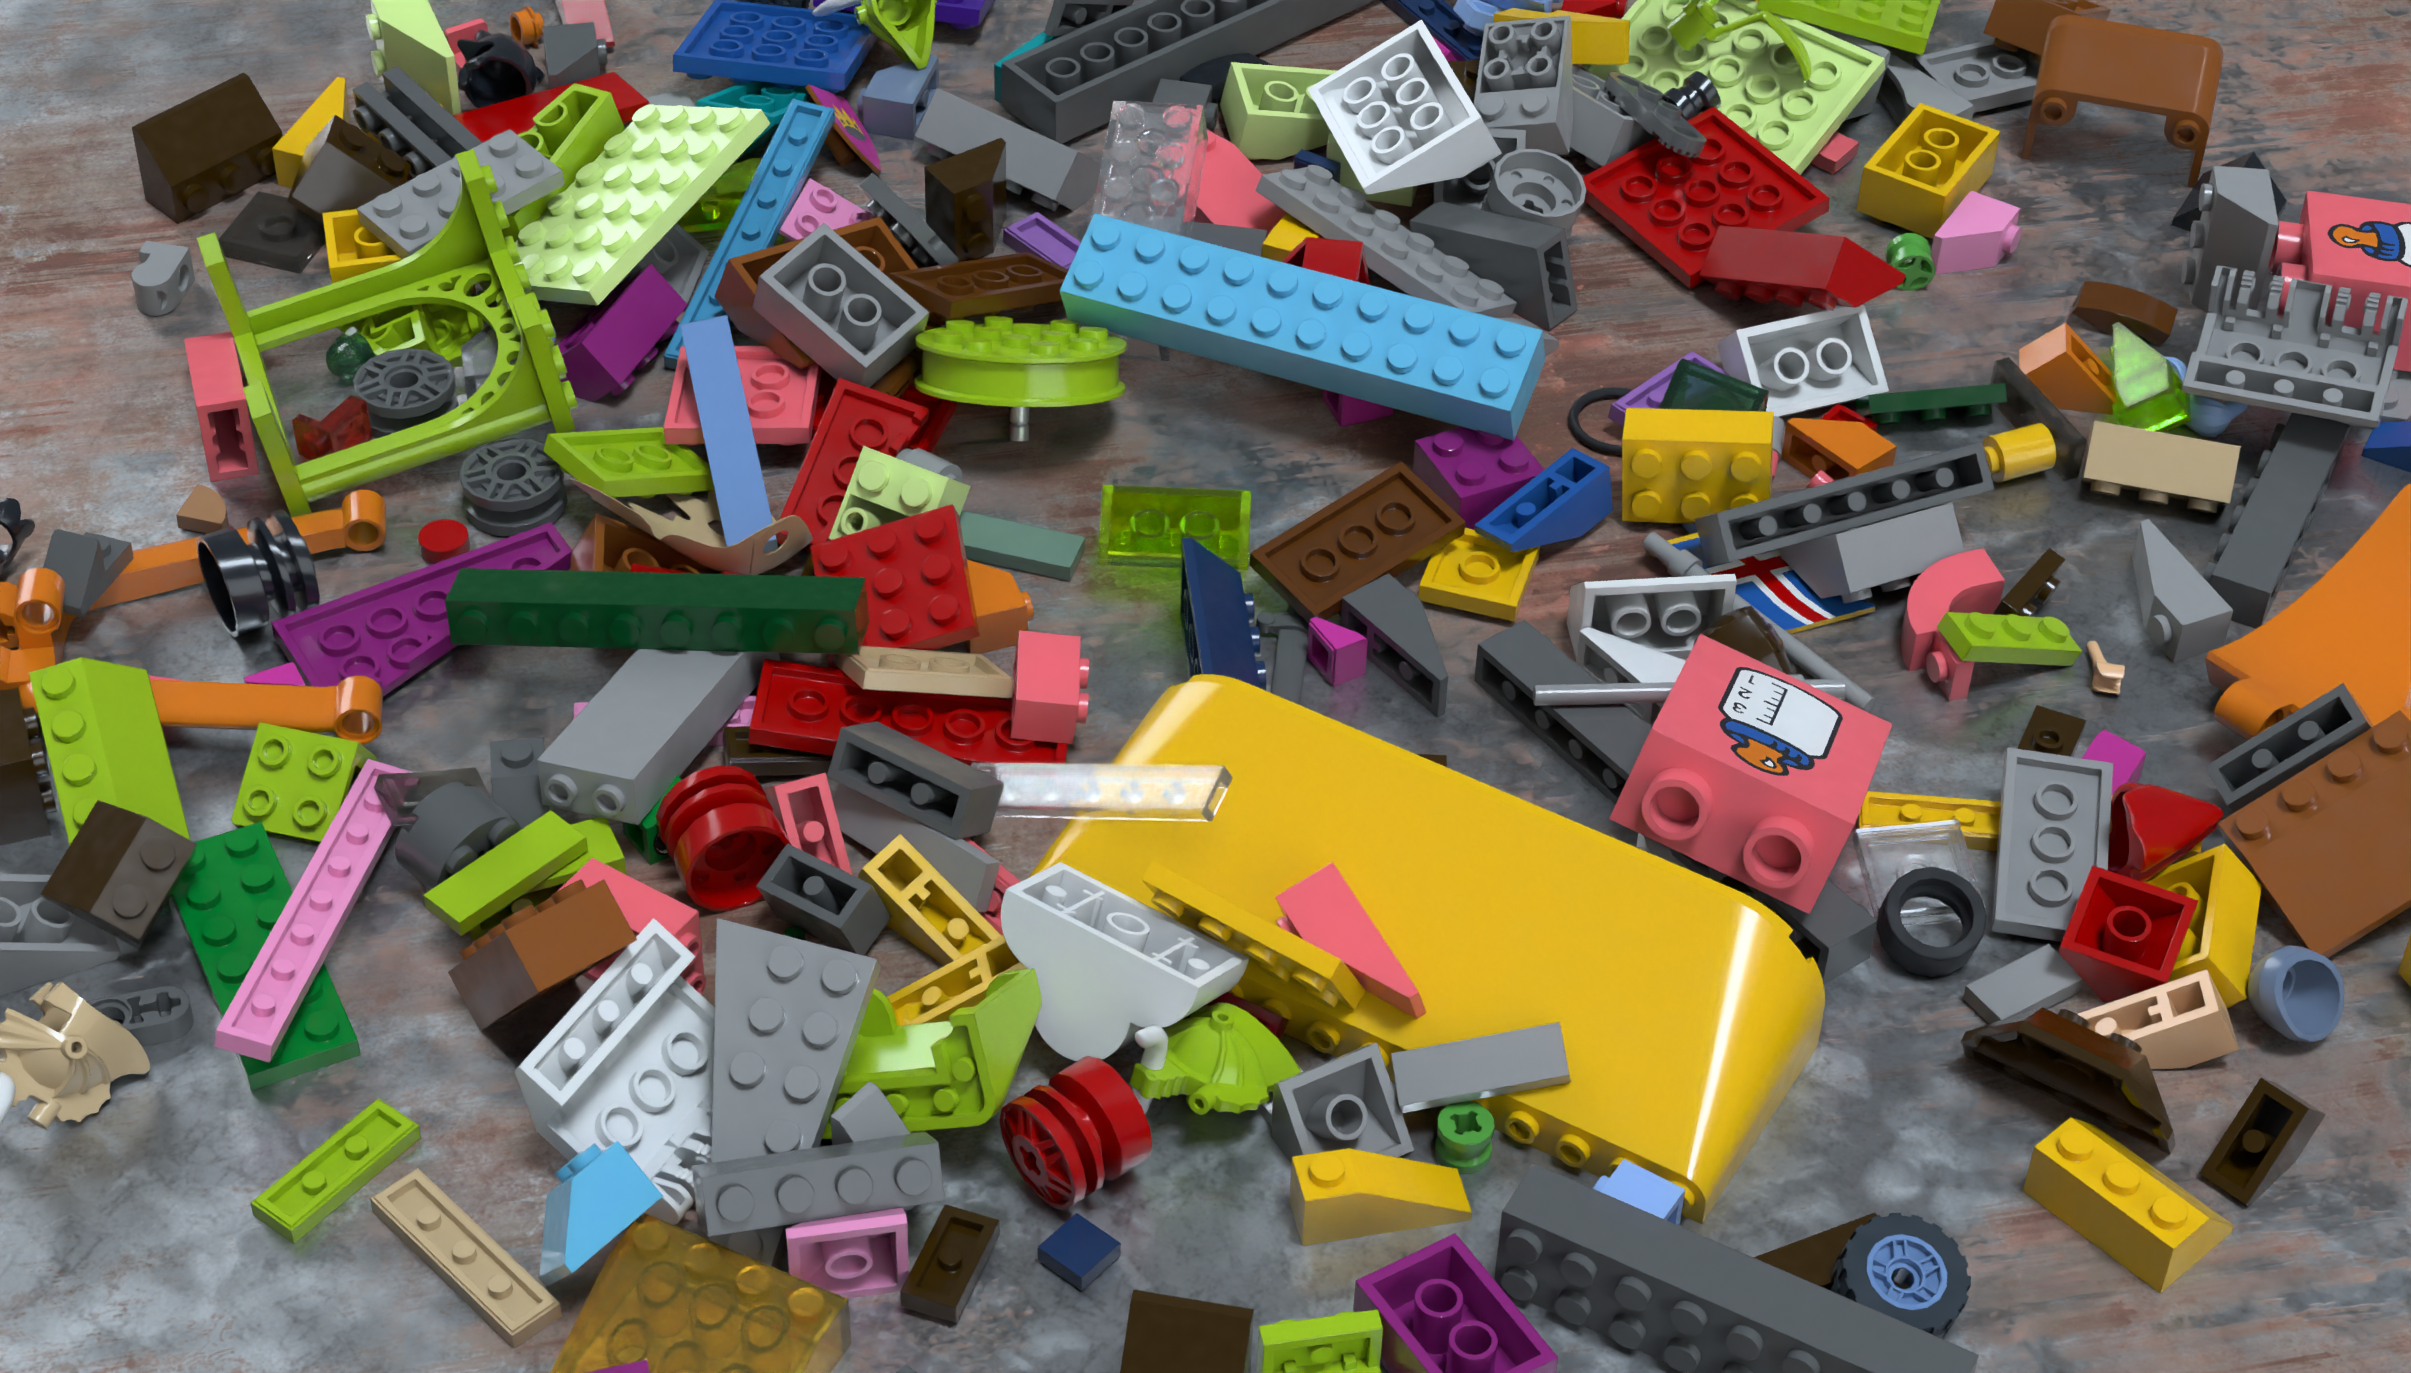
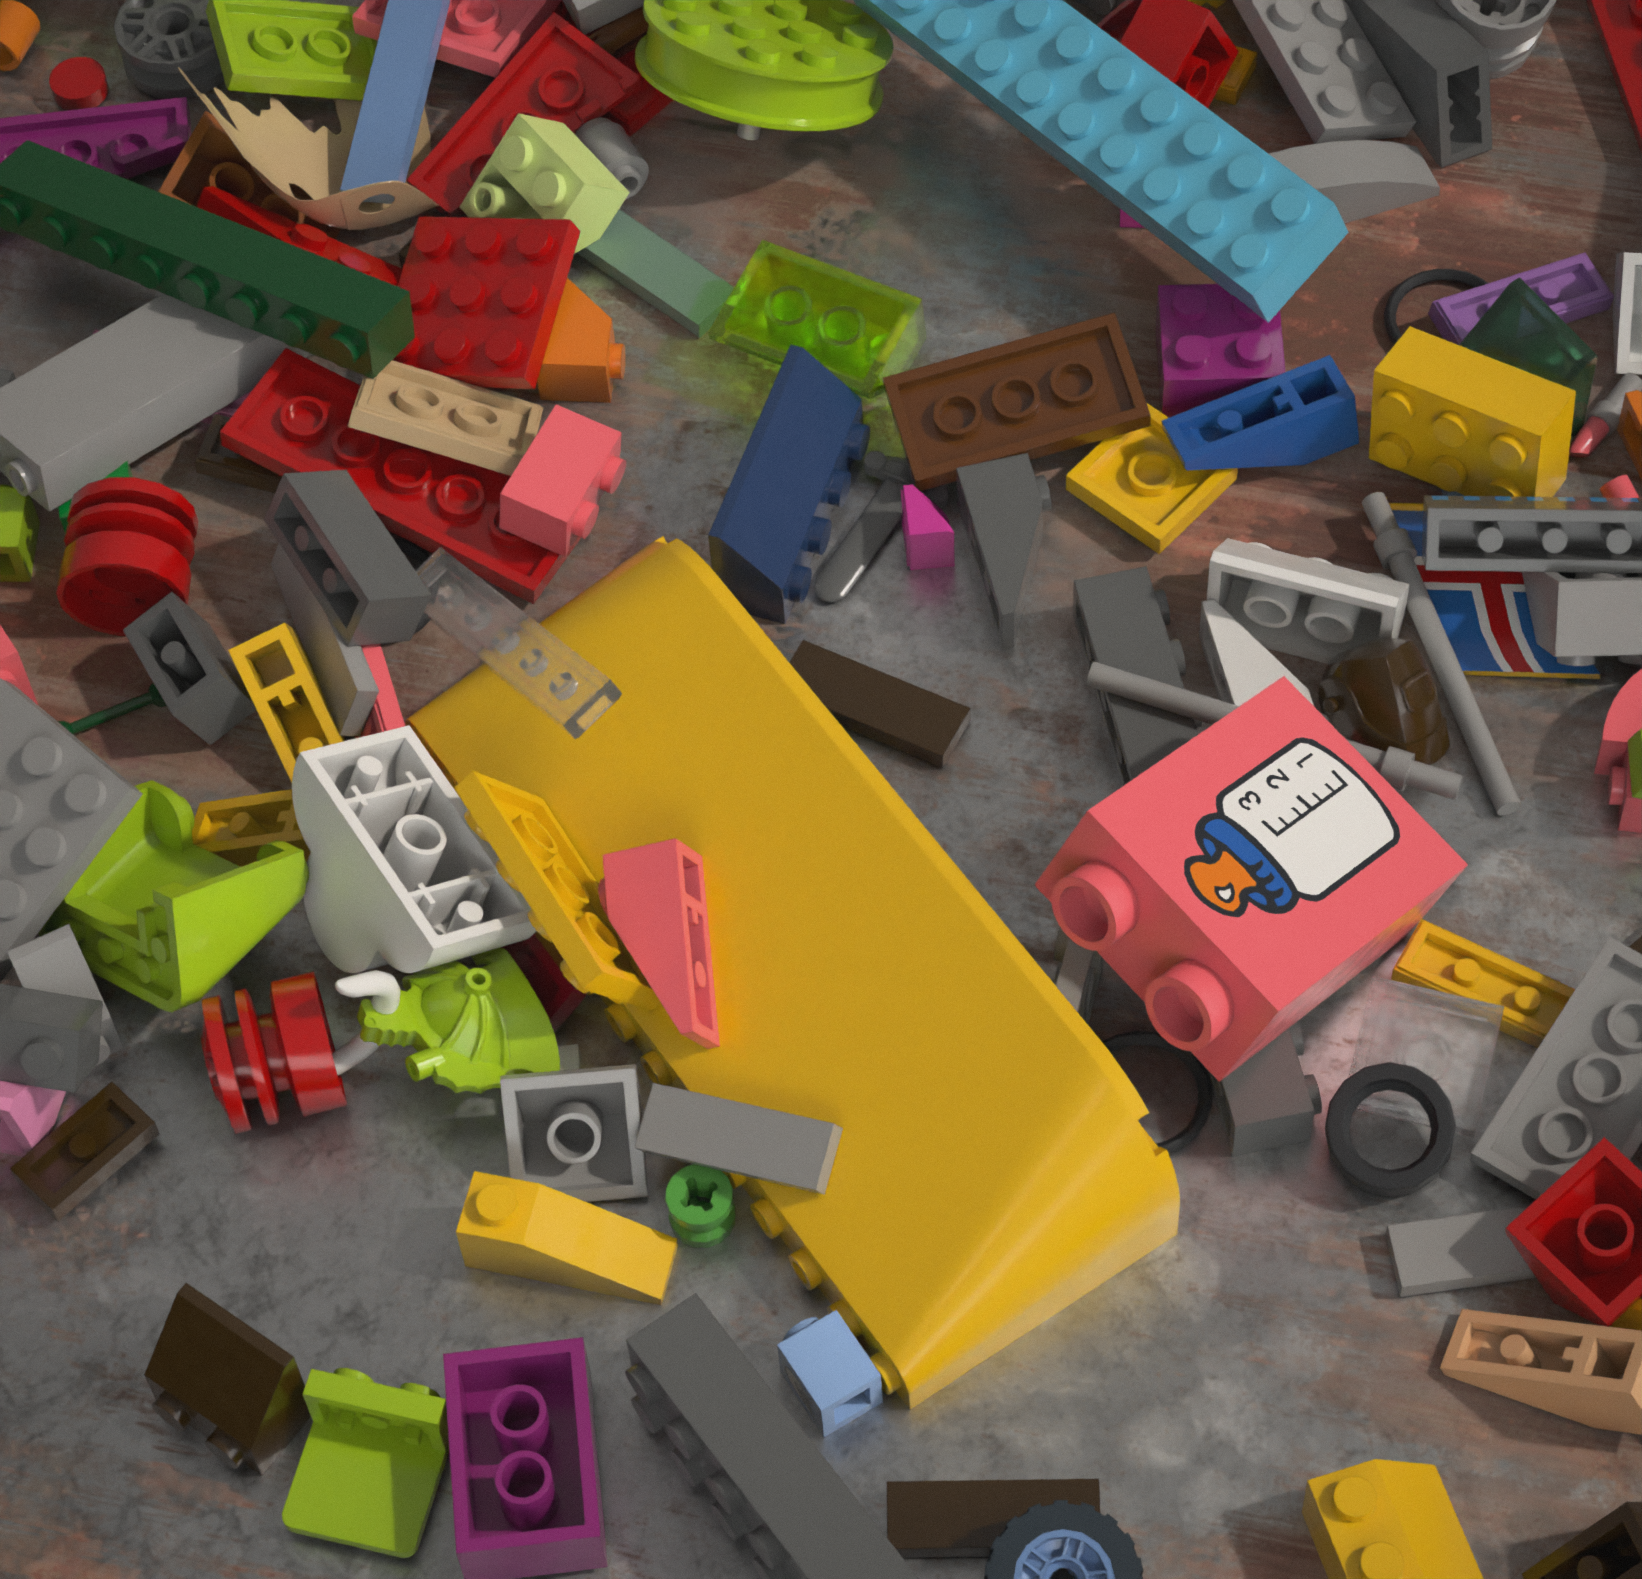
camera: 30 degrees right, 15 degrees up
coral slope [763,773,853,875] -> none
dark blue tile [1038,1213,1121,1291] -> none
dark brown wedge [1961,1007,2175,1155] -> none

